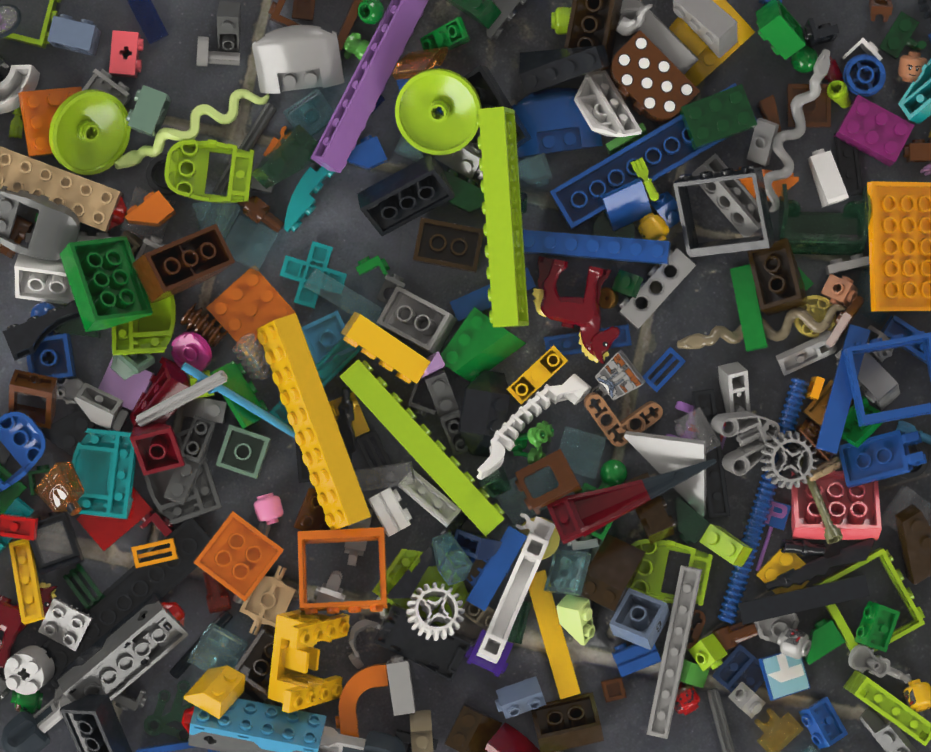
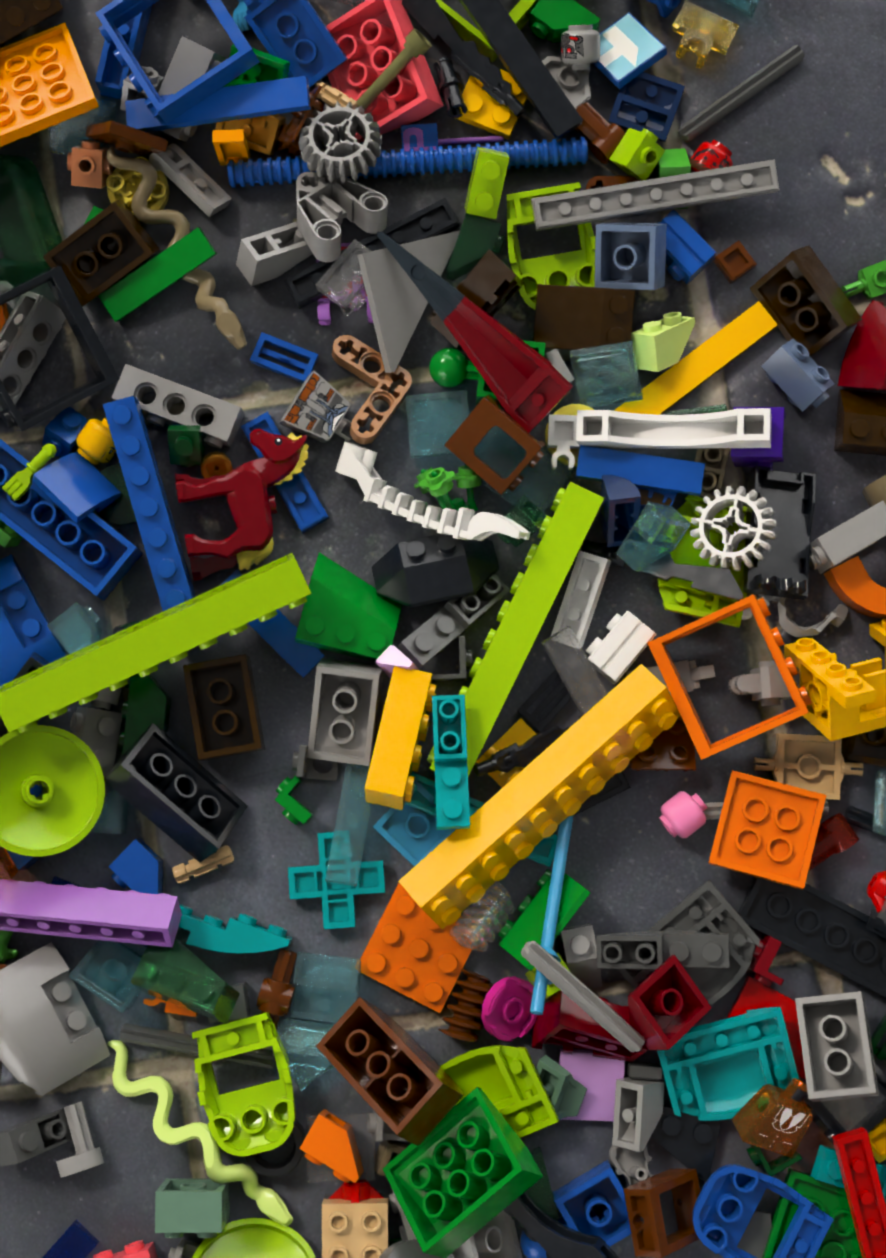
camera: 110 degrees left, 5 degrees down
light orange tile [131,538,179,568] -> none
sand green brick [216,424,272,479] -> none
yellow slope [507,345,568,405] -> none
light grey bracket [728,682,766,719] -> none
light grey plate [825,253,870,275] -> none
none -> tan axle [172,845,234,884]
none -> teal slope [432,695,470,830]
none -> light grey brick [795,991,879,1102]

